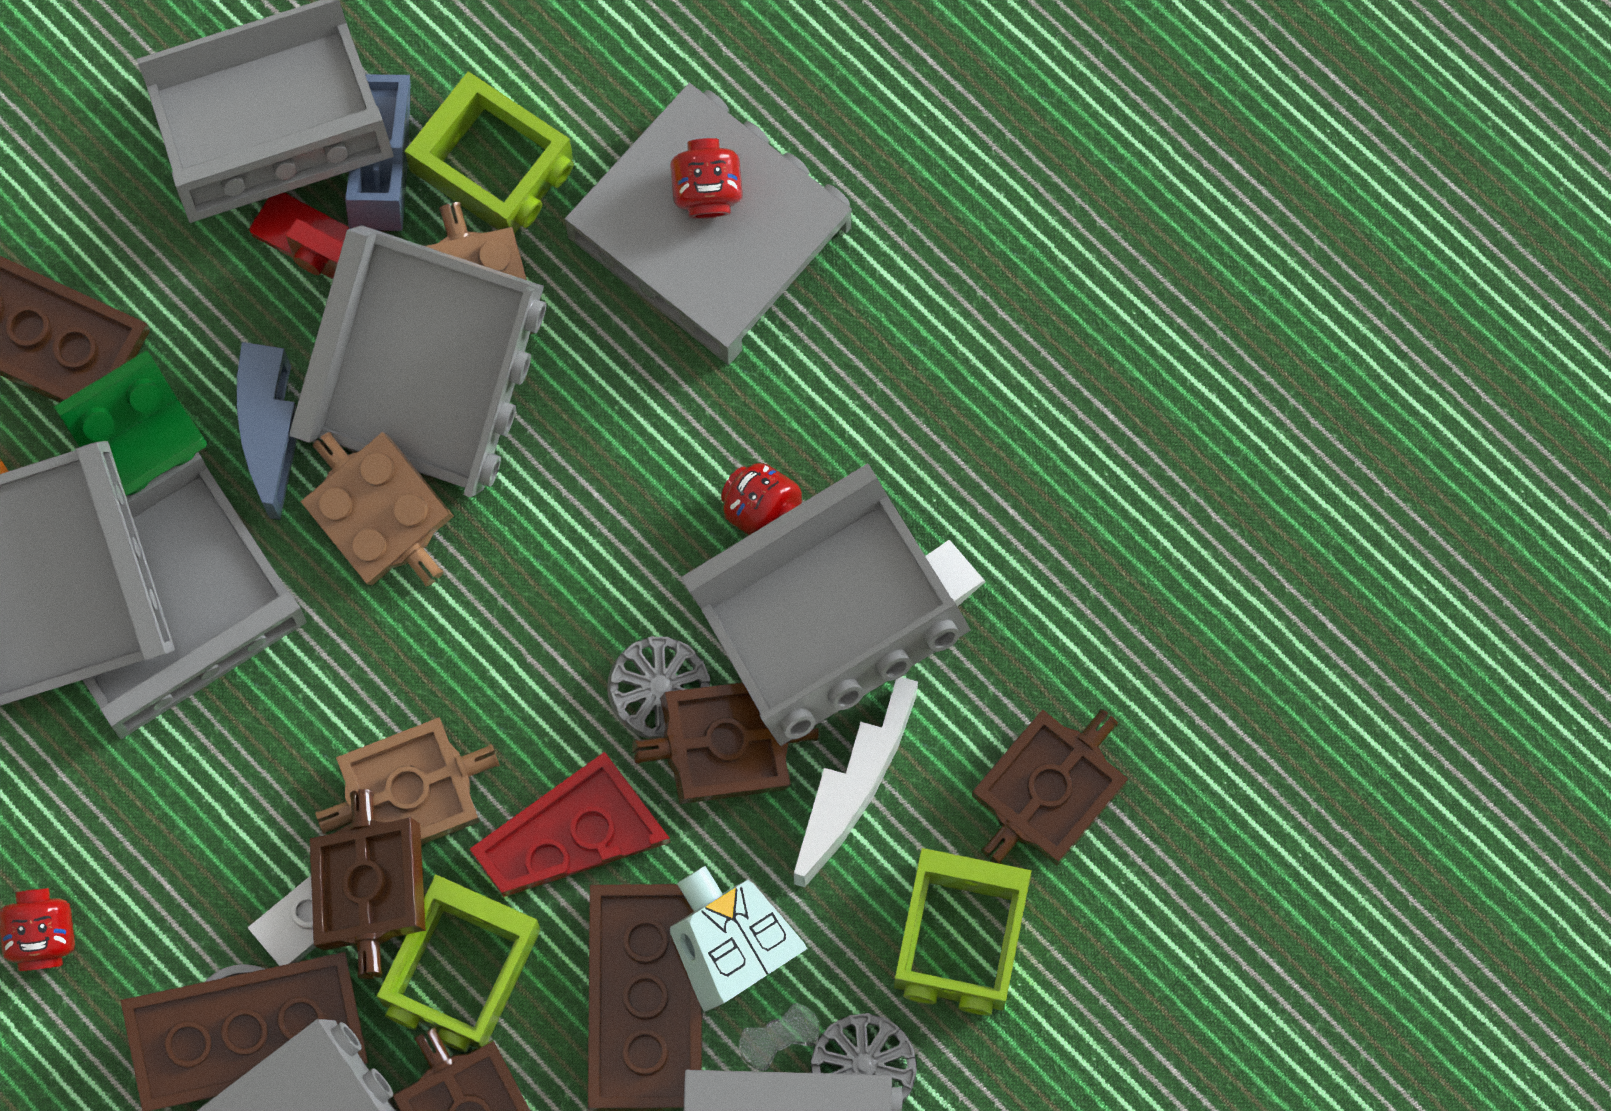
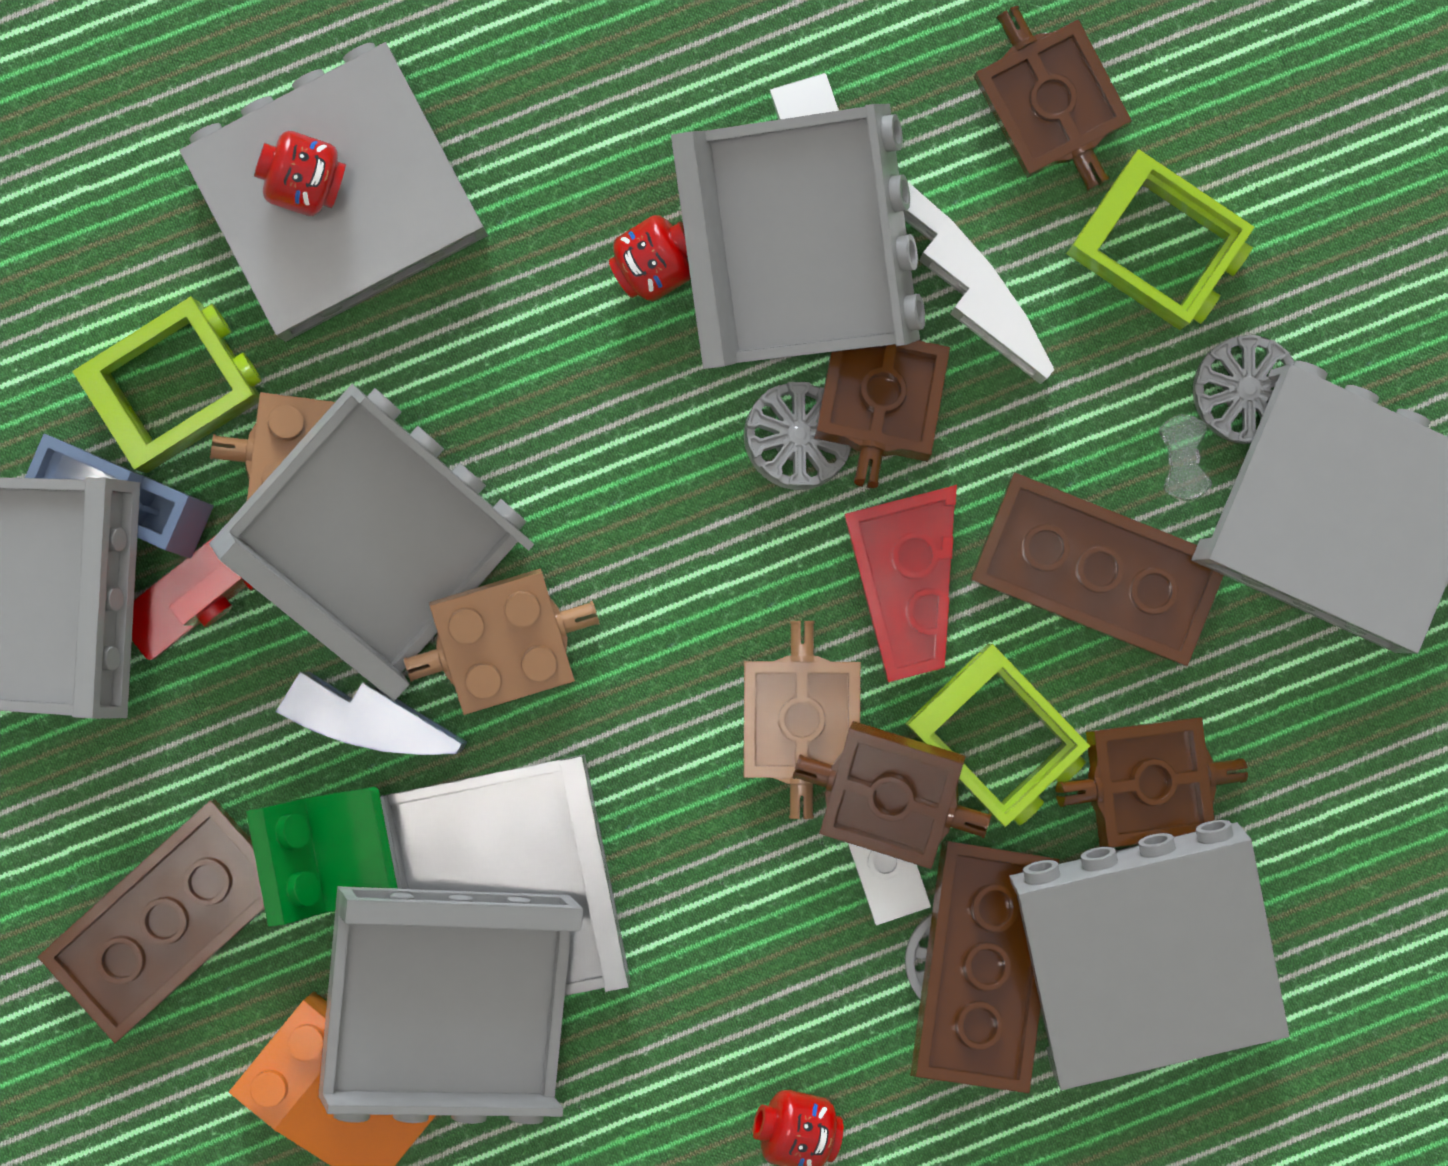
camera: 65 degrees left, 15 degrees up
light aqua torso [670,866,807,1012] -> none

